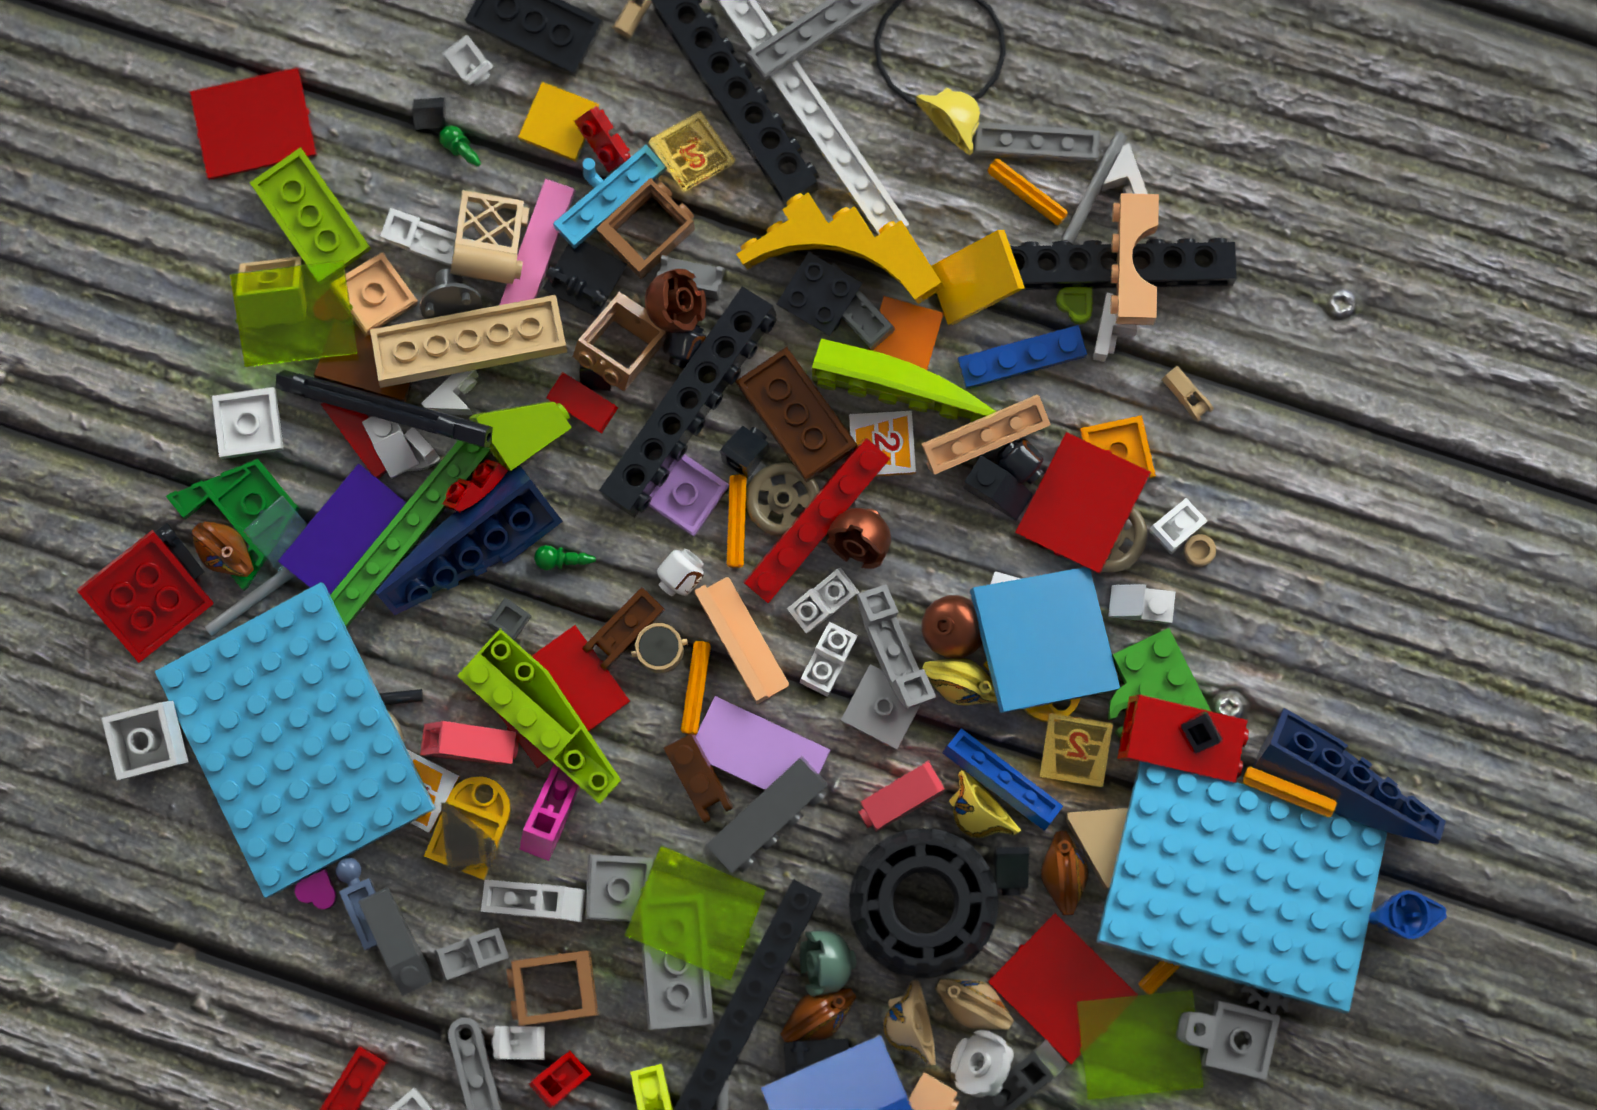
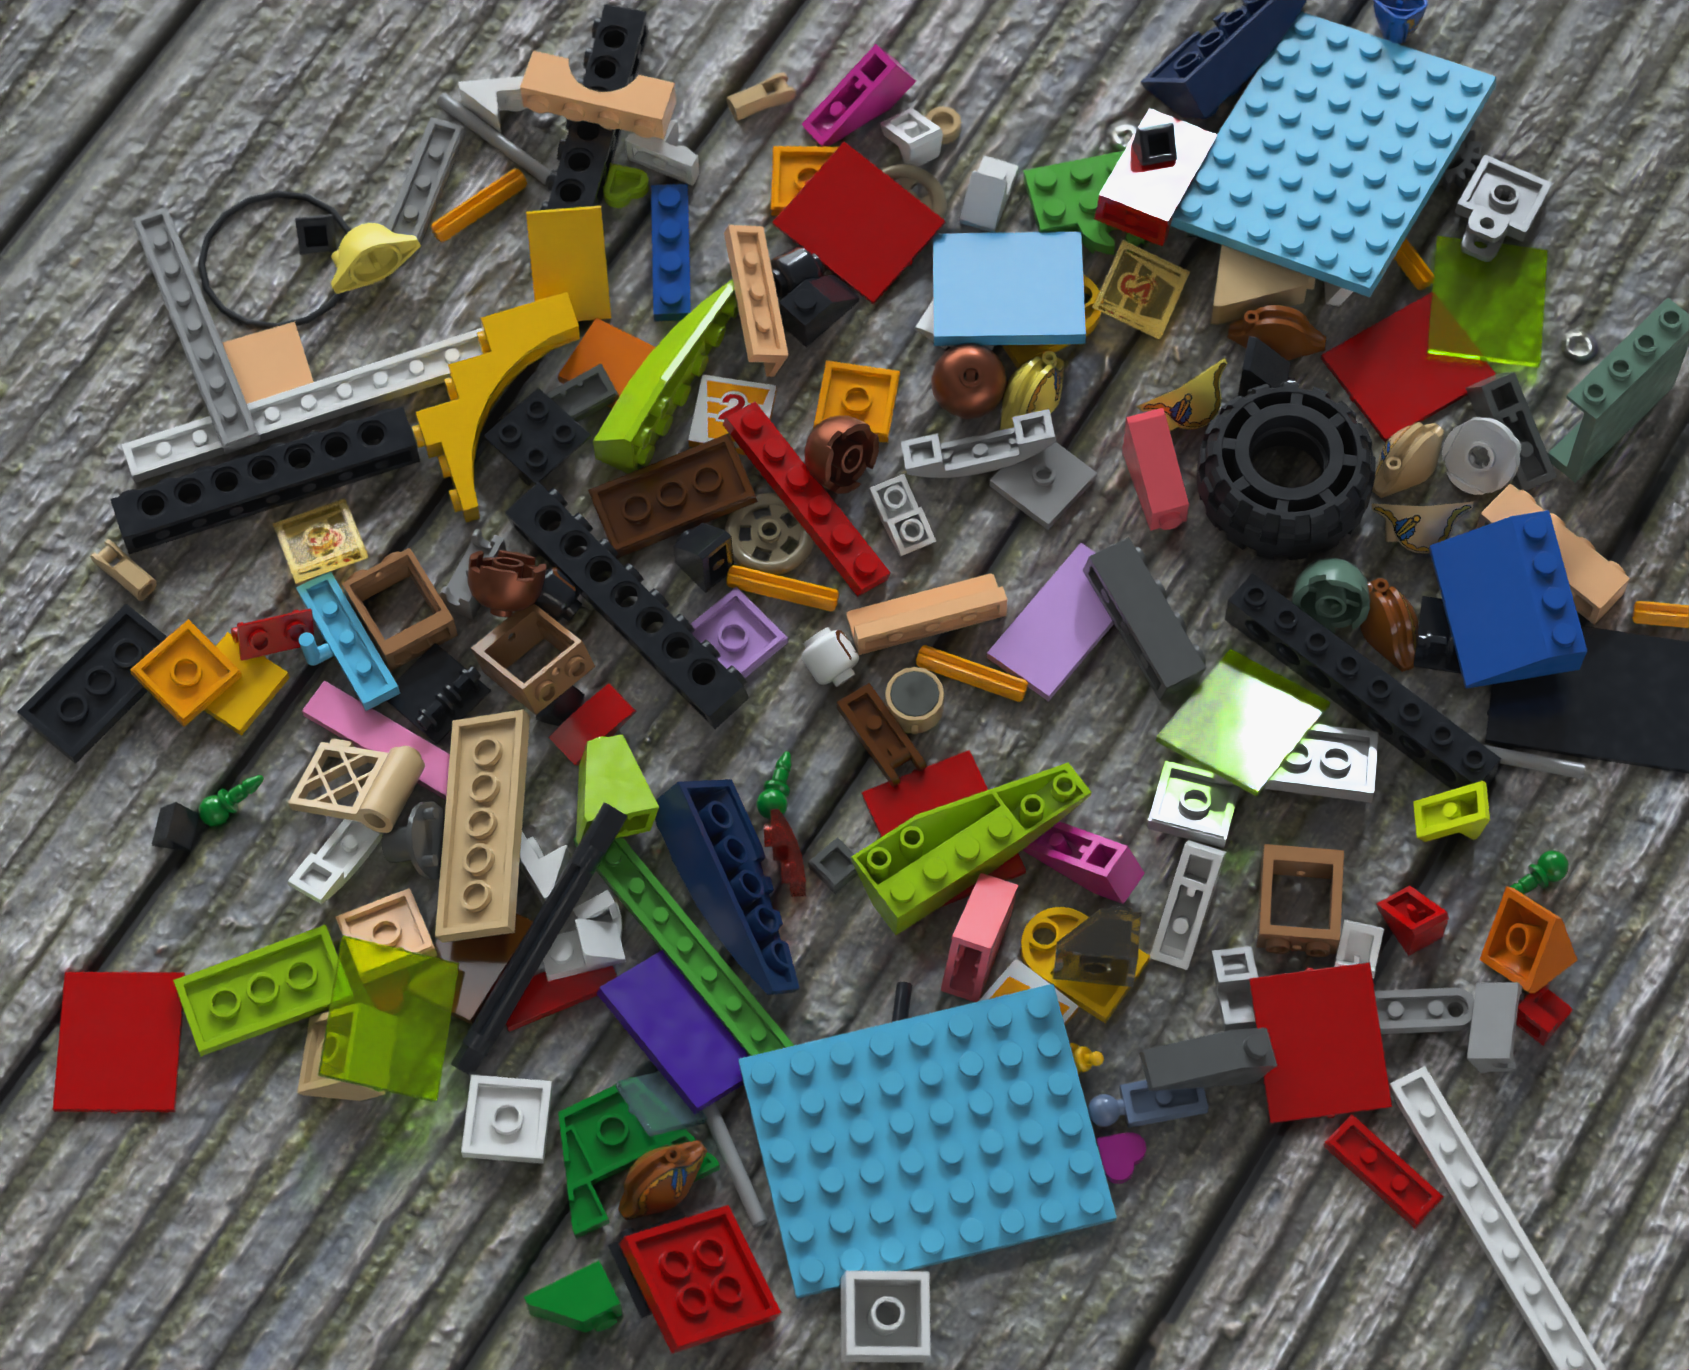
camera: 80 degrees left, 15 degrees down
white bracket [442,35,493,86] -> none
red slope [442,459,508,512] -> none
reddish brown hinge [663,732,733,823] -> none
white slope [799,622,858,697] -> none
blue plate [942,728,1063,831] -> none
light orange axle [1243,767,1337,818] -> none
none -> light orange tile [130,619,242,727]
none -> light nougat tile [222,322,314,404]
none -> black slope [295,214,337,255]
none -> green slope [524,1260,623,1333]
none -> clear red slope [764,809,806,897]
none -> dark pink slope [801,44,916,147]
none -> light orange tile [813,360,900,443]
none -> yellow hair [1070,1043,1104,1075]
none -> red piece [1249,962,1392,1124]

